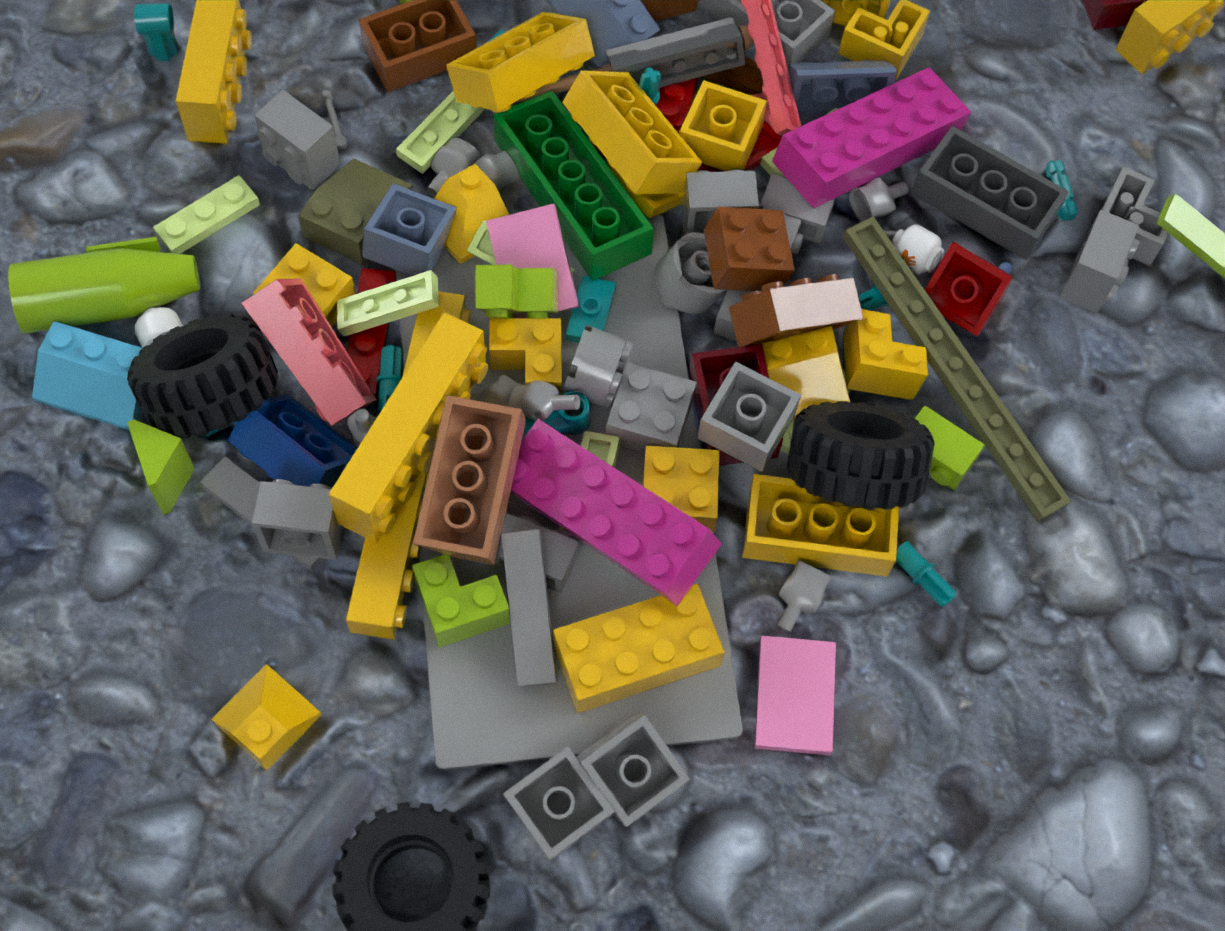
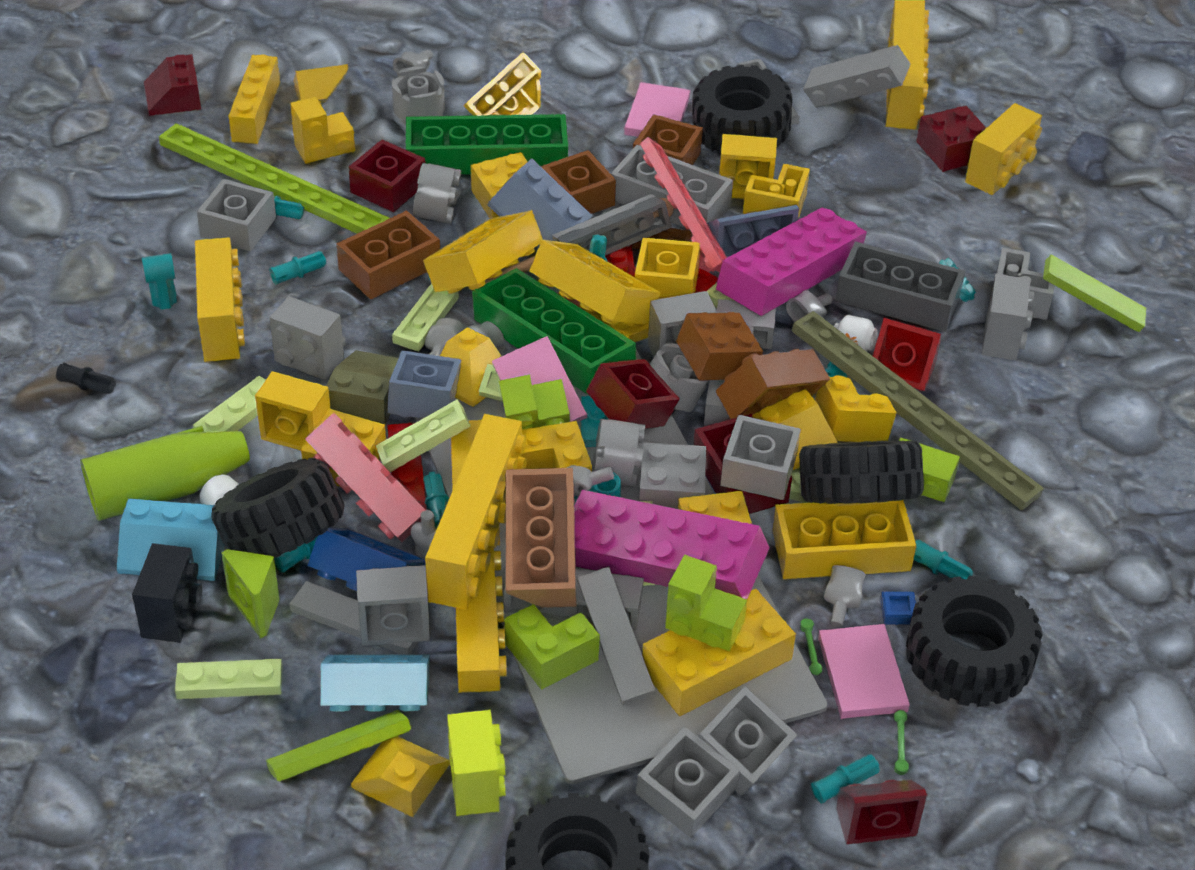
camera: 10 degrees left, 20 degrees down
none -> black axle [56,362,116,394]
none -> black brick [132,543,202,643]
none -> yellowish green plate [175,659,283,699]
none -> yellow brick [255,371,331,451]
none -> lime tile [266,710,411,782]
none -> teal axle [269,251,327,285]
none -> medium azure slope [321,654,430,711]
none -> neon yellow brick [447,710,506,816]
none -> dark red brick [586,359,680,429]
none -> lime brick [665,555,747,651]
none -> bright green hinge [800,618,823,676]
none -> teal axle [811,754,880,804]
none -> dark red slope [836,779,927,845]
none -> blue tile [880,592,916,625]
none -> bright green hinge [894,710,909,775]
none -> black tyre [906,576,1042,707]

